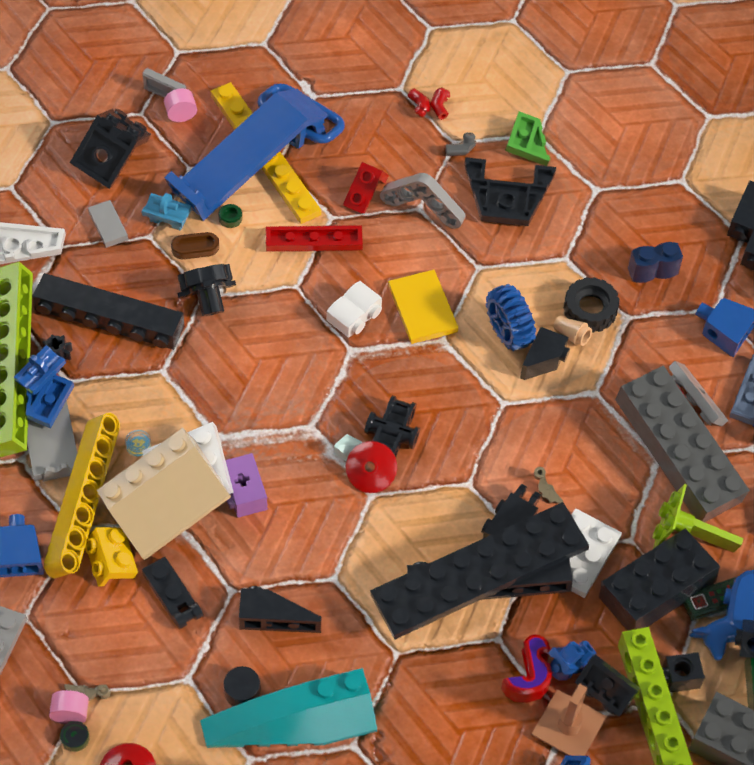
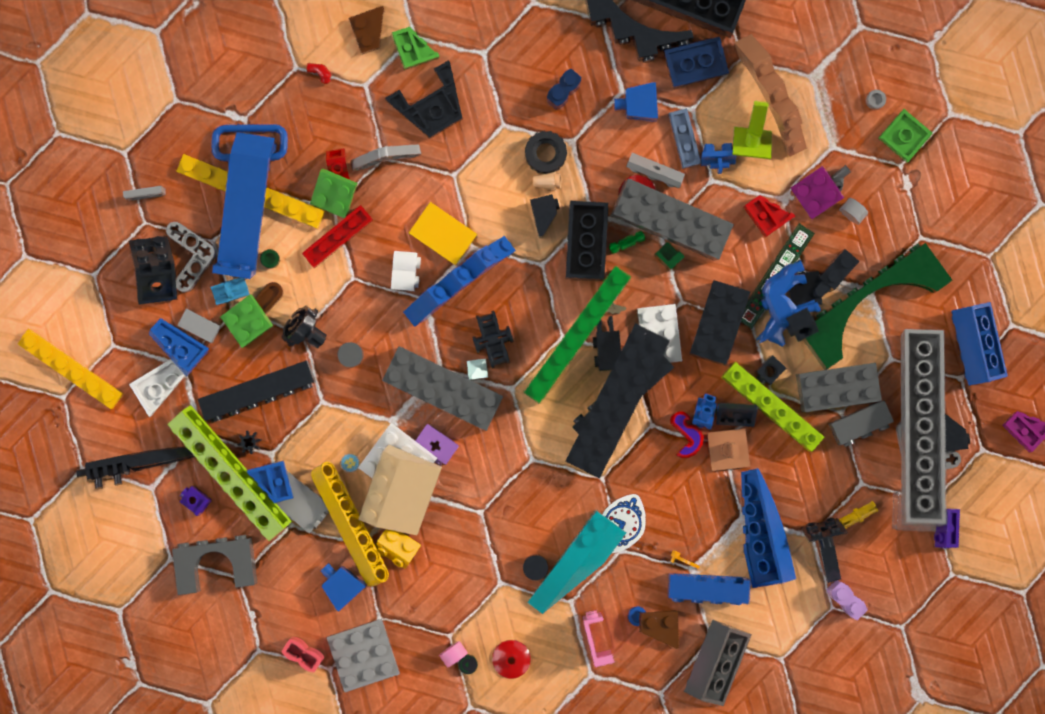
camera: 30 degrees left, 30 degrees up
blue hips [14,345,66,395] -> none
dark tan piece [64,684,111,701] -> none
black plate [142,557,204,629] -> none
bright pink piece [164,89,197,122] -> none
black slope [239,586,321,633] -> none
red dish [346,441,398,493] -> none
red arm [430,87,450,120] -> none
dark grey arm [446,132,476,156] -> none
blue gear [486,284,536,351] -> none
lime piece [653,484,743,553] -> none
none -> blue wing [149,318,209,377]
none -> light grey beam [166,222,216,292]
none -> bright green plate [221,294,273,348]
none -> bright green plate [310,168,358,218]
none -> dark grey piece [338,342,364,368]
none -> reddish brown wing [349,6,384,55]
none -> dark grey brick [382,346,503,431]
none -> blue arch [403,236,516,327]
none -> green arch [524,266,631,404]
none -> black brick [565,201,608,281]
none -> sticker [602,494,646,553]
none -> green axle [609,231,645,254]
none -> dark green panel [654,242,685,271]

